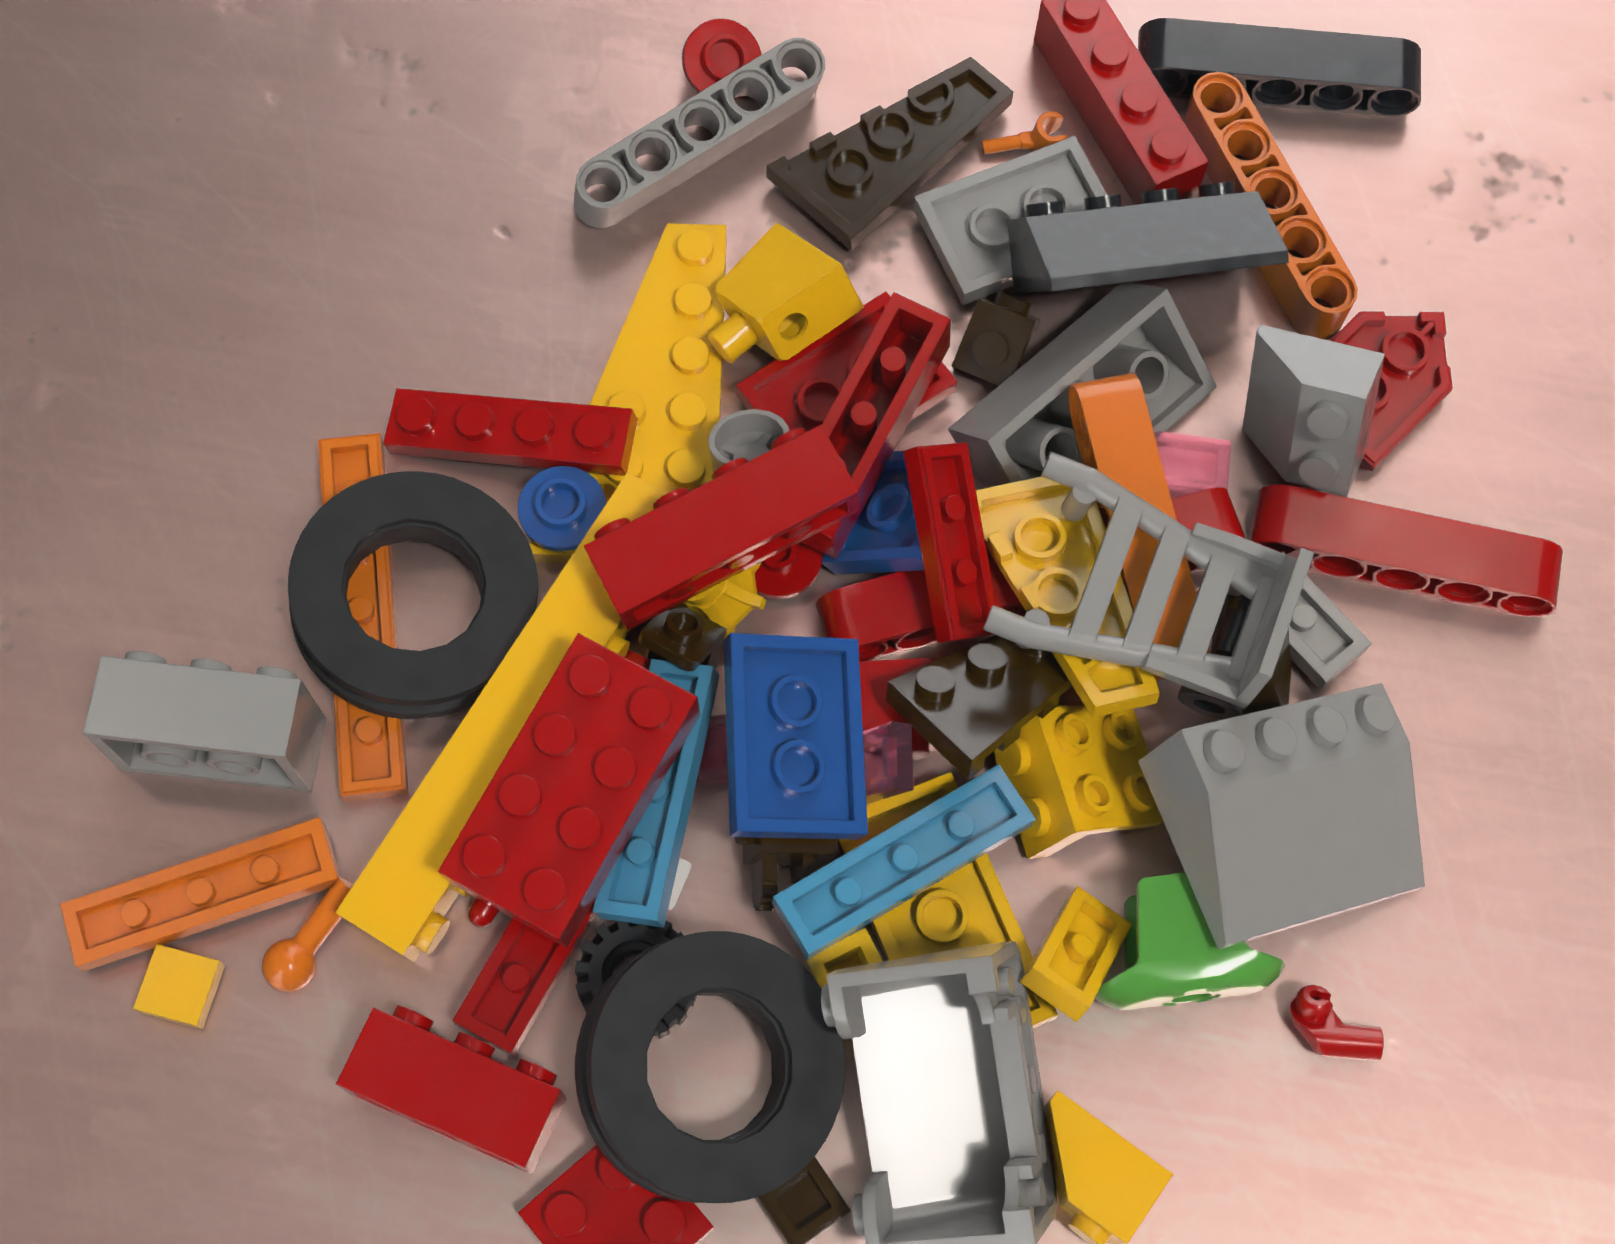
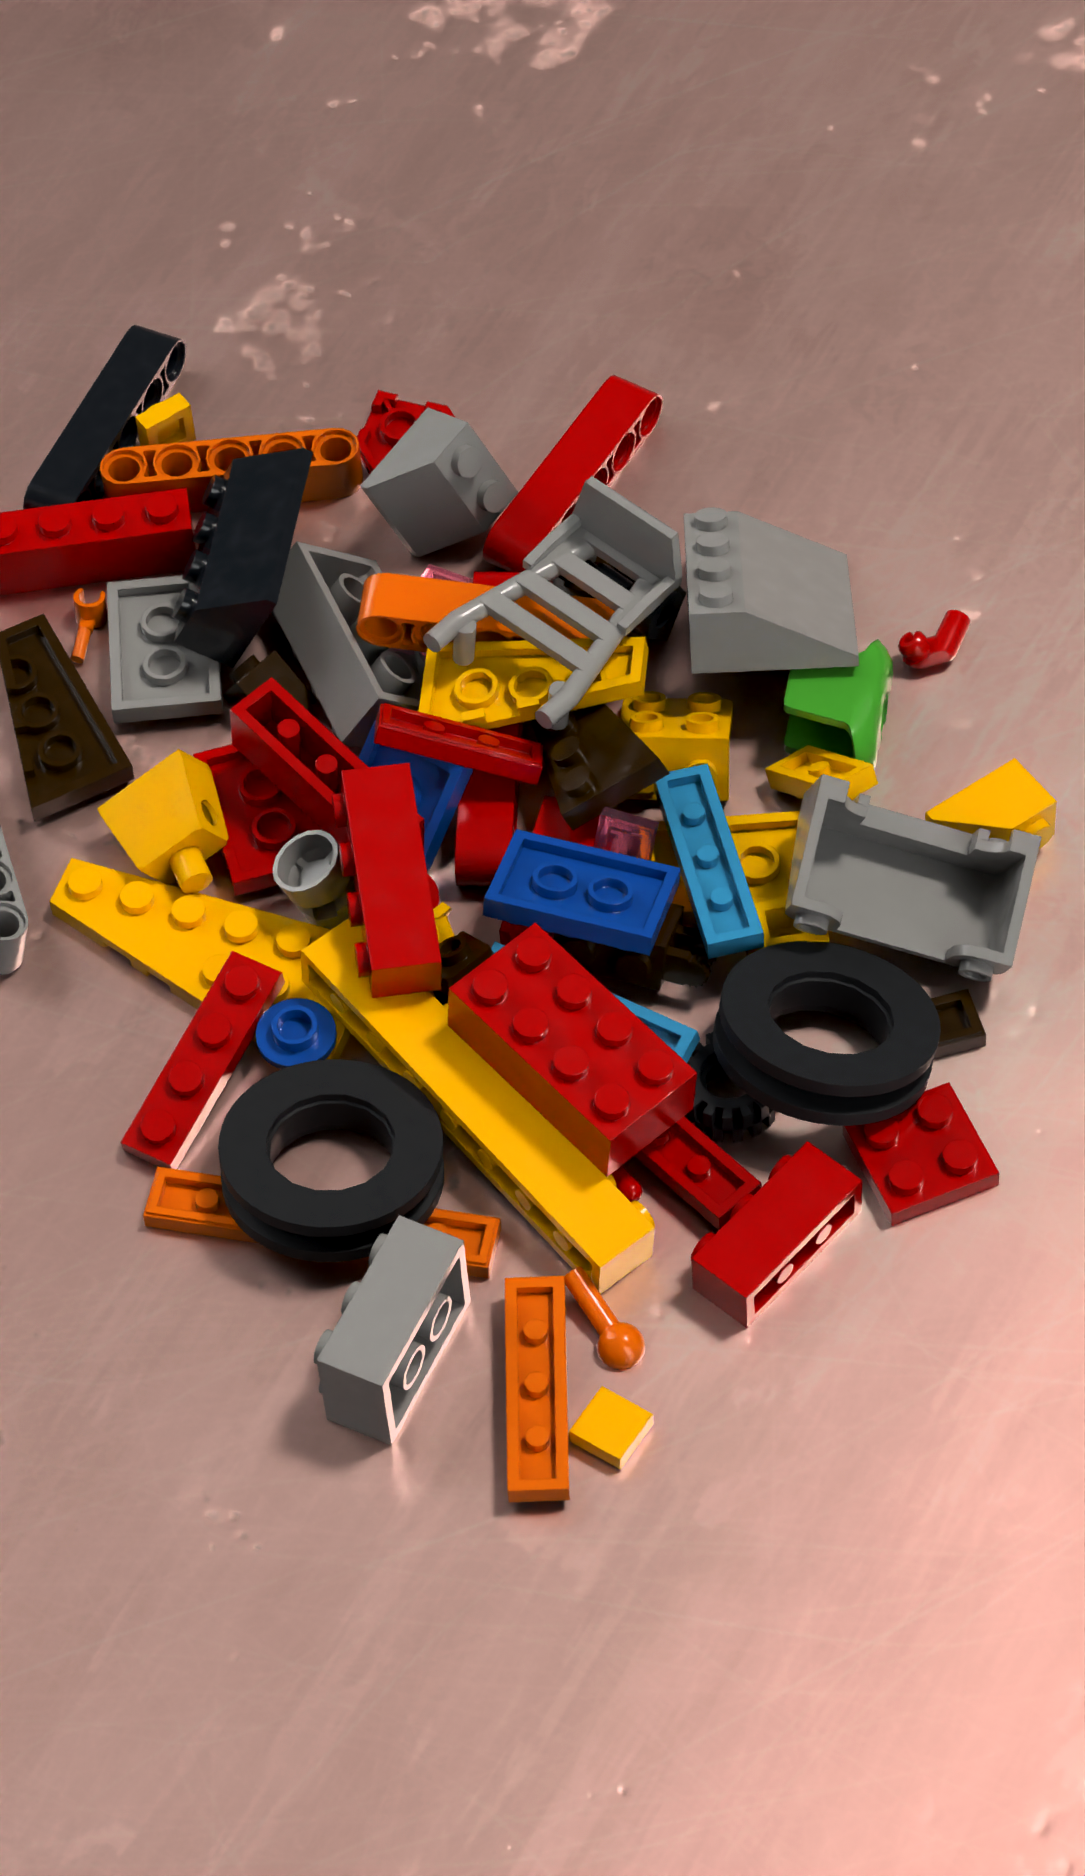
camera: 65 degrees left, 15 degrees down
none -> yellow plate [135,392,196,446]

